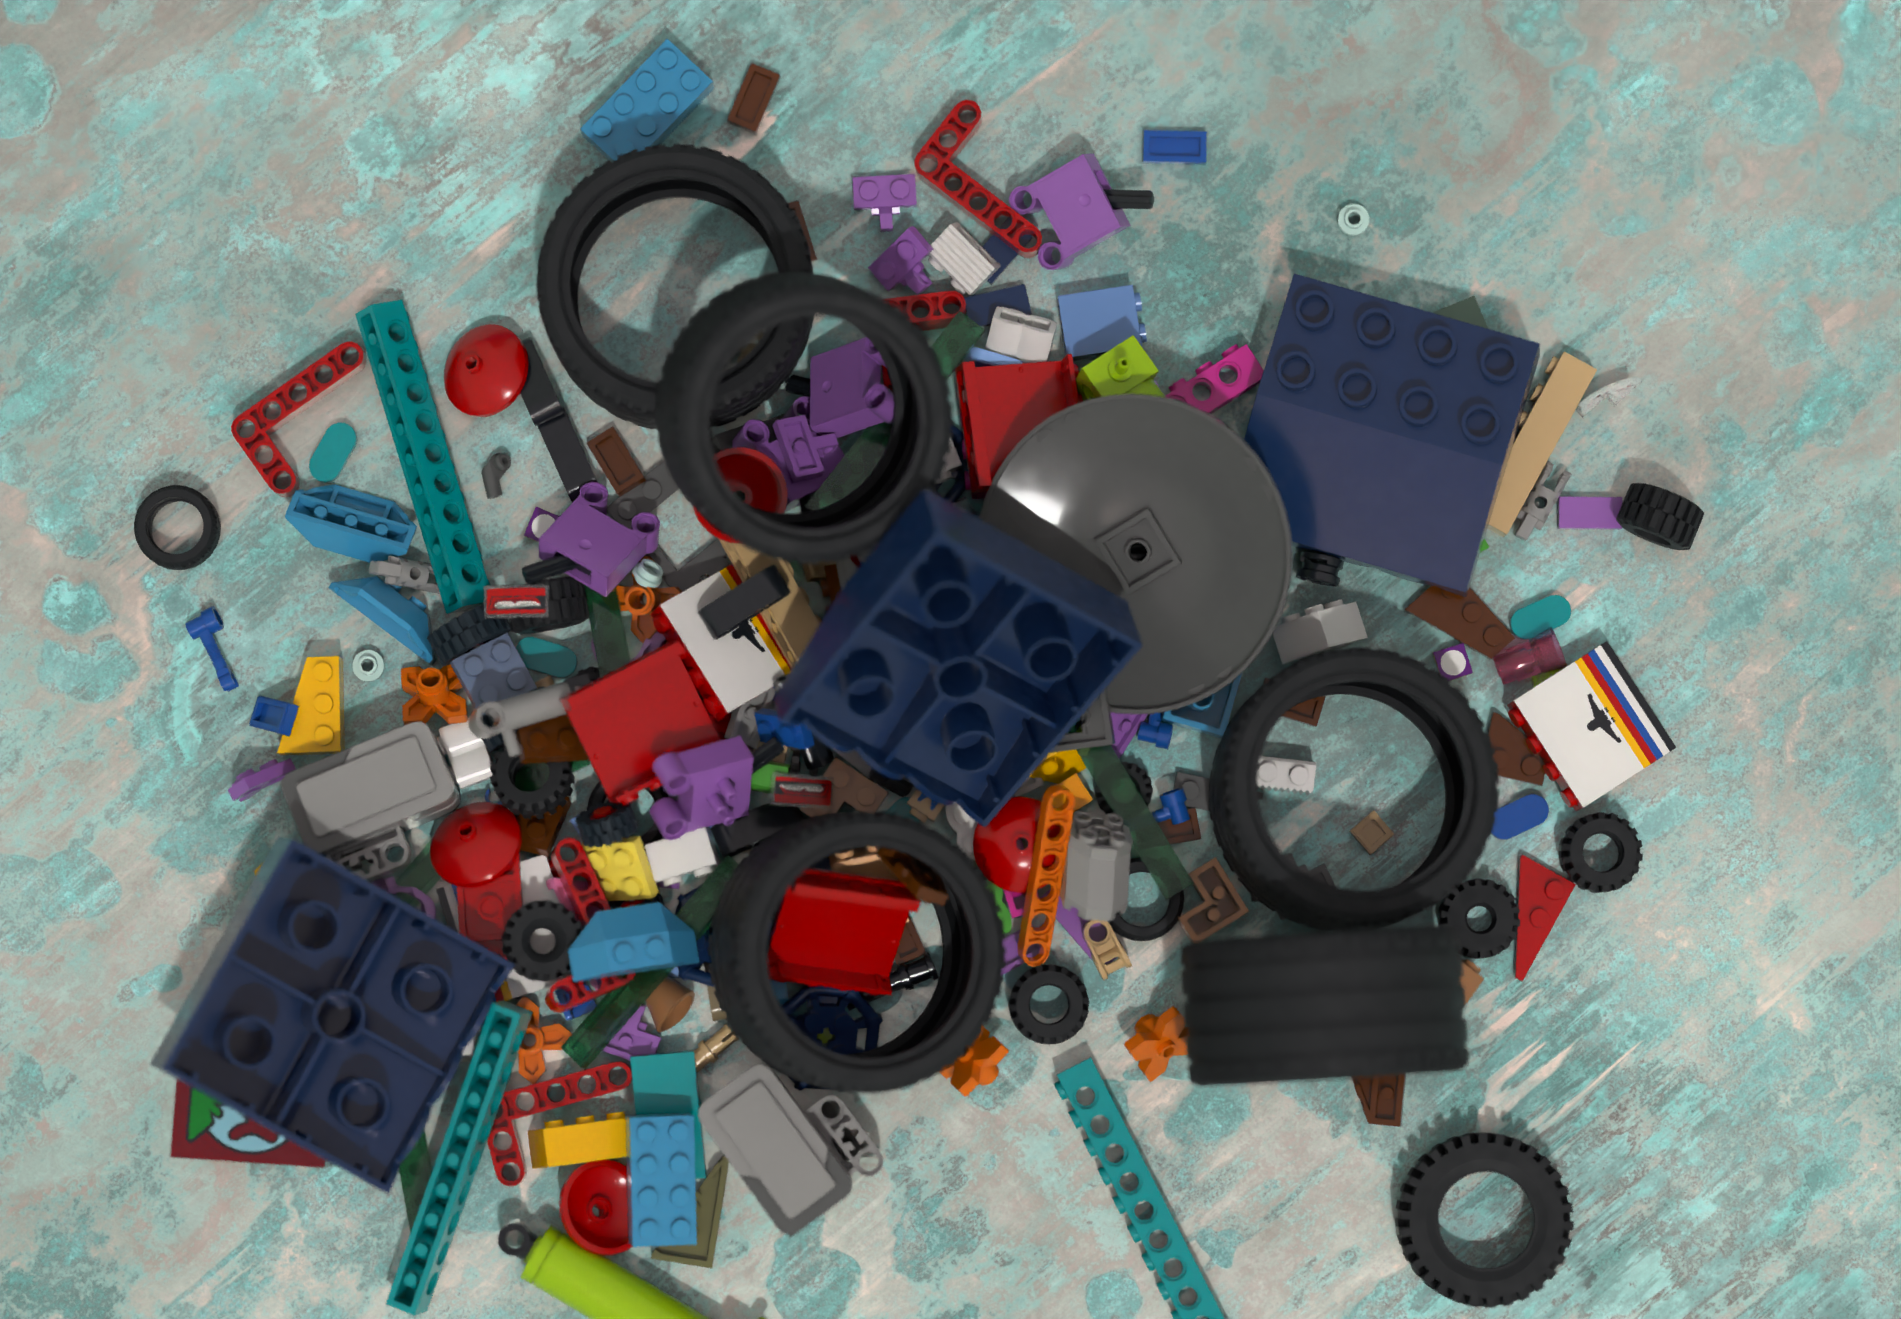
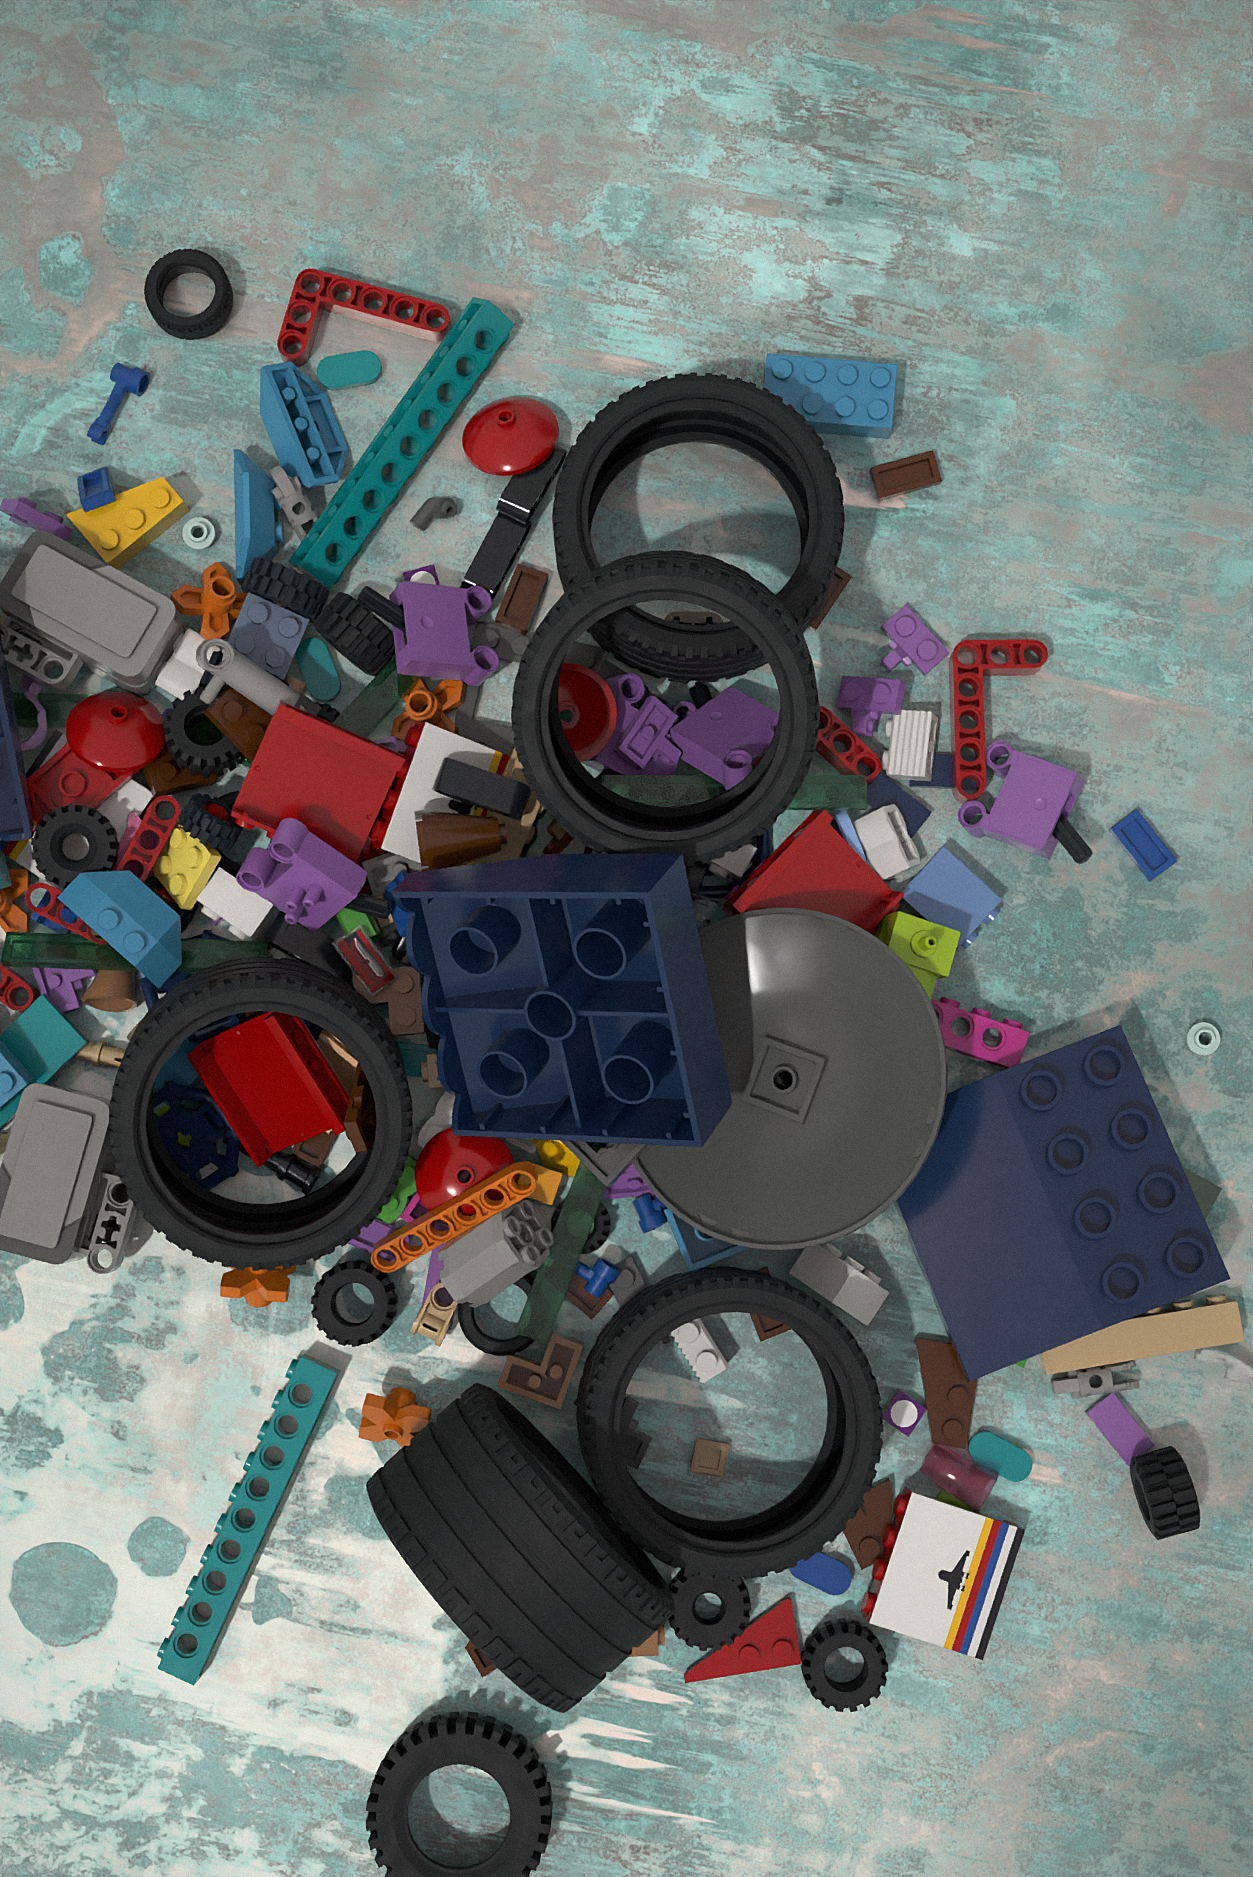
camera: 55 degrees right, 0 degrees up
slope [484,585,549,619] -> none
light aqua plate [632,559,663,588] -> none
black wheel [1296,552,1344,587] -> none
none -> reddish brown cone [414,810,507,871]

